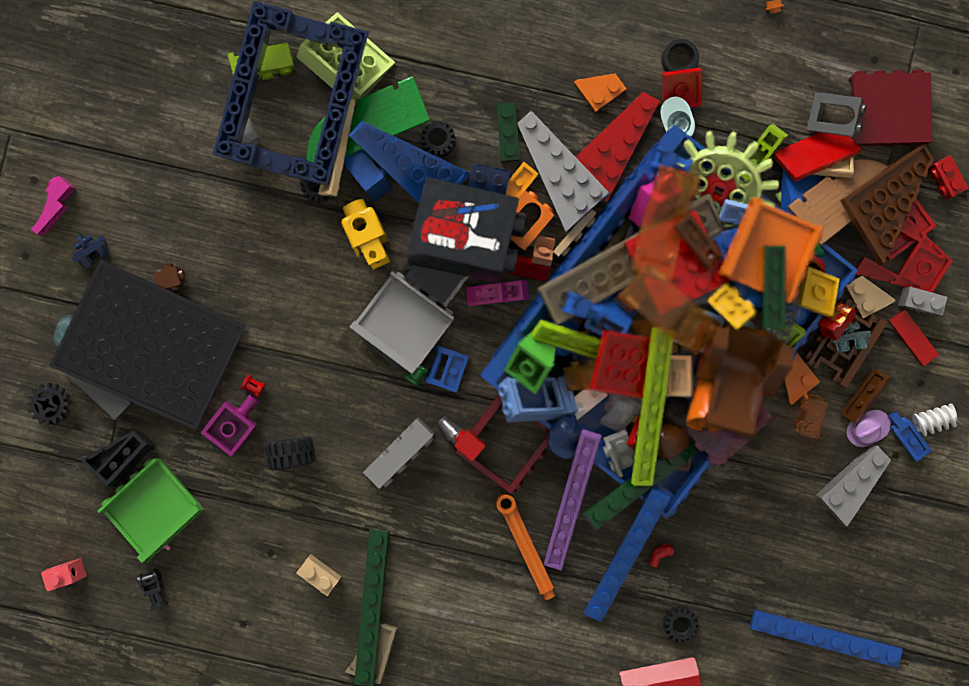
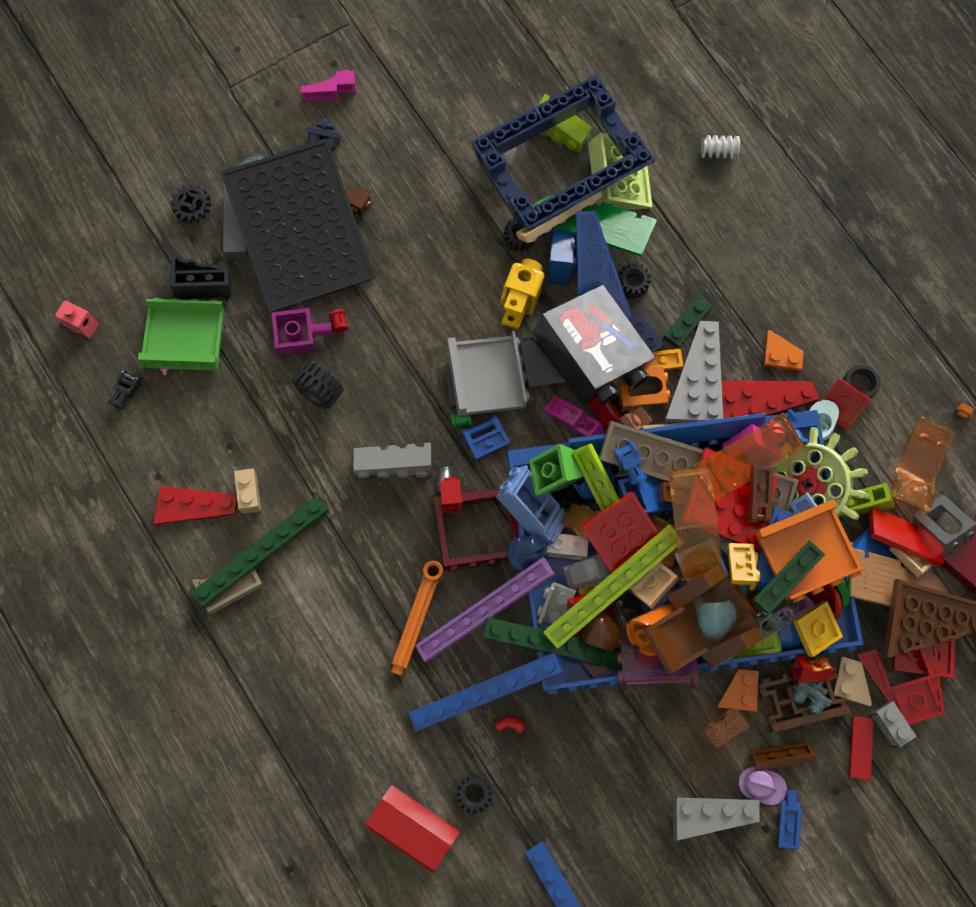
camera: 35 degrees right, 15 degrees down
white piece [912,403,957,436] -> none
none -> red wing [154,486,238,525]
none -> clear light blue piece [696,599,737,639]
none -> clear orange windscreen [892,416,956,513]

